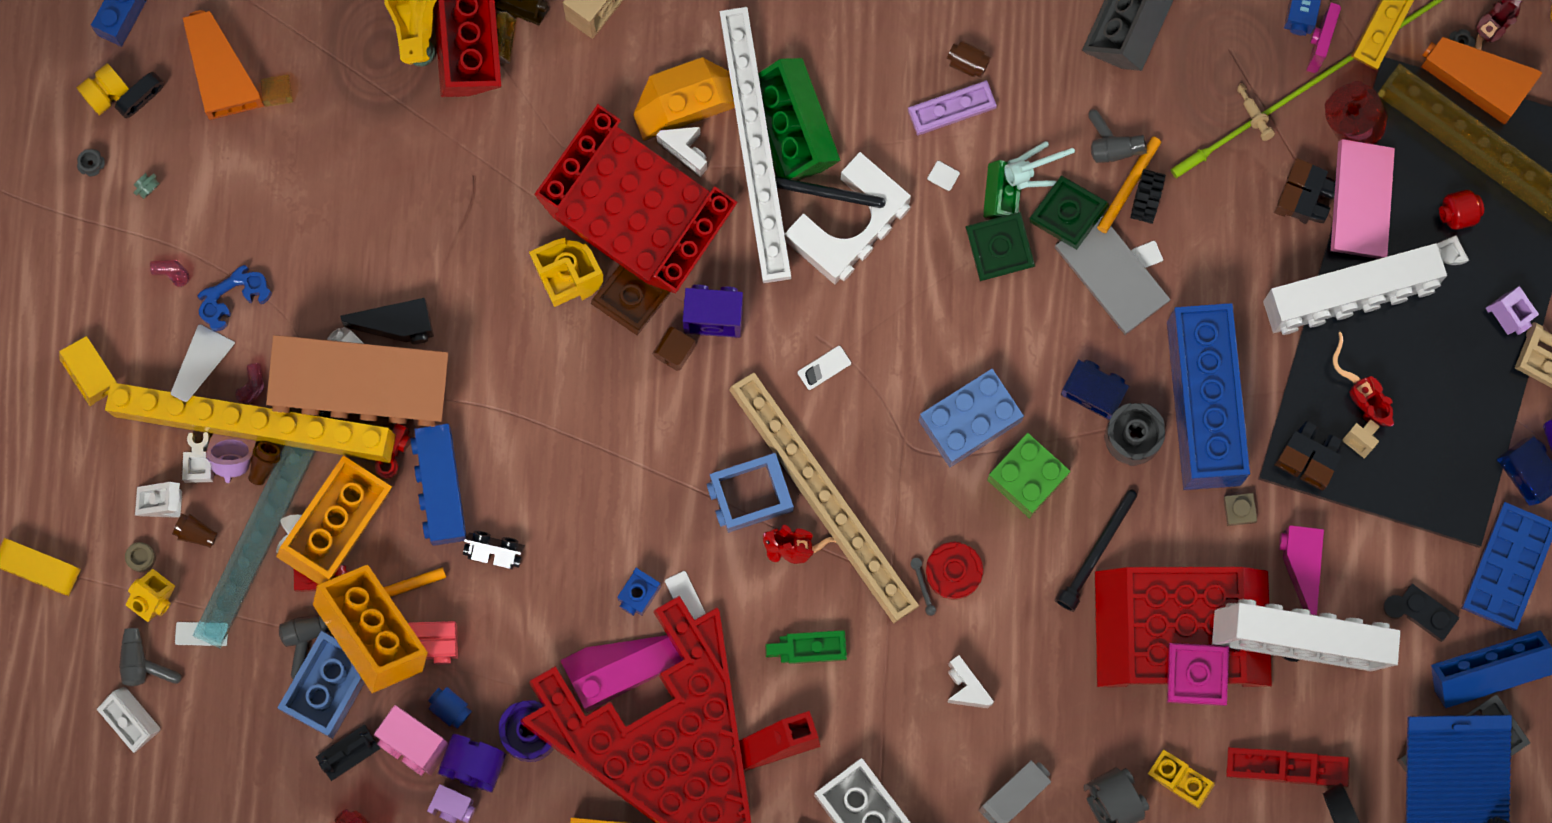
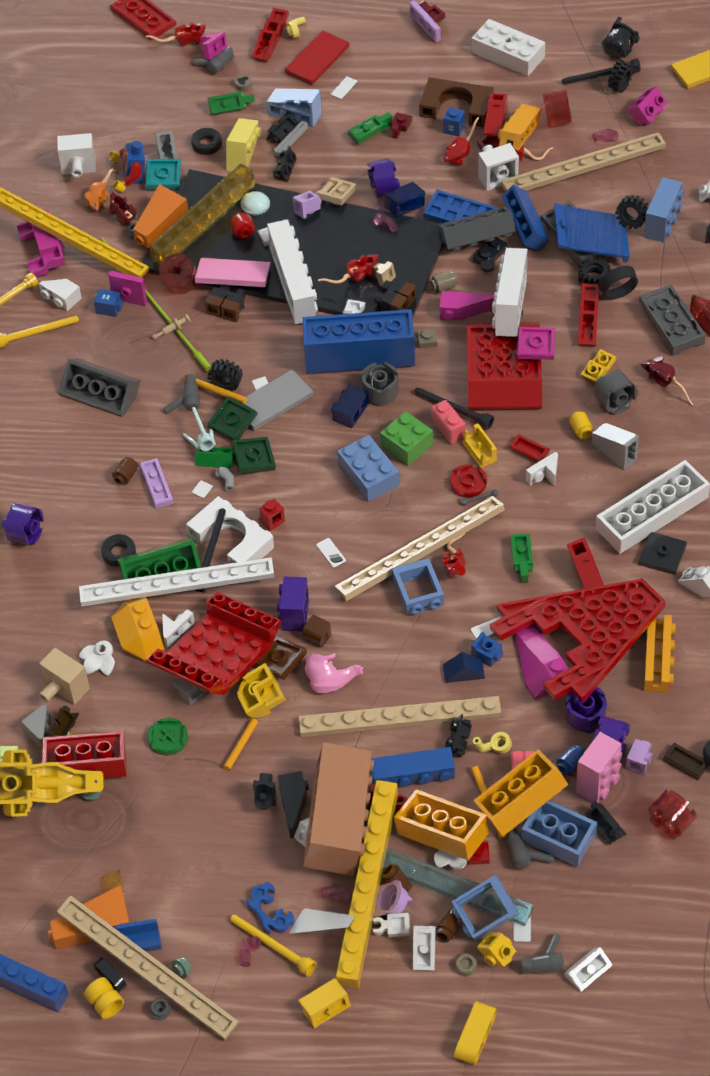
camera: 85 degrees left, 25 degrees down
none -> tan plate [57,895,239,1040]
none -> white plate [79,641,115,676]
none -> black tyre [101,534,136,567]
none -> blue panel [114,919,162,952]
none -> green tile [148,718,188,756]
none -> light grey arm [215,467,234,492]
none -> light orange bar [223,718,258,771]
none -> yellow piece [230,915,317,977]
none -> light aqua hat [240,191,270,216]
none -> black hips [253,773,277,810]
none -> red brick [258,499,285,531]
none -> tan plate [299,696,501,737]
none -> bright pink piece [305,653,364,693]
none -> white tile [343,299,365,314]
none -> clear pink arm [373,213,398,232]
none -> dark tan brick [430,271,458,293]
none -> coral brick [431,400,465,445]
none -> dark grey slope [438,207,516,251]
none -> dark blue slope [443,651,485,683]
none -> medium blue window [452,875,520,941]
none -> yellow hinge [462,423,497,468]
none -> light yellow plate [473,732,512,754]
none -> red tile [509,434,550,462]
none -> yellow brick [569,411,593,440]
none -> black tyre [578,257,611,286]

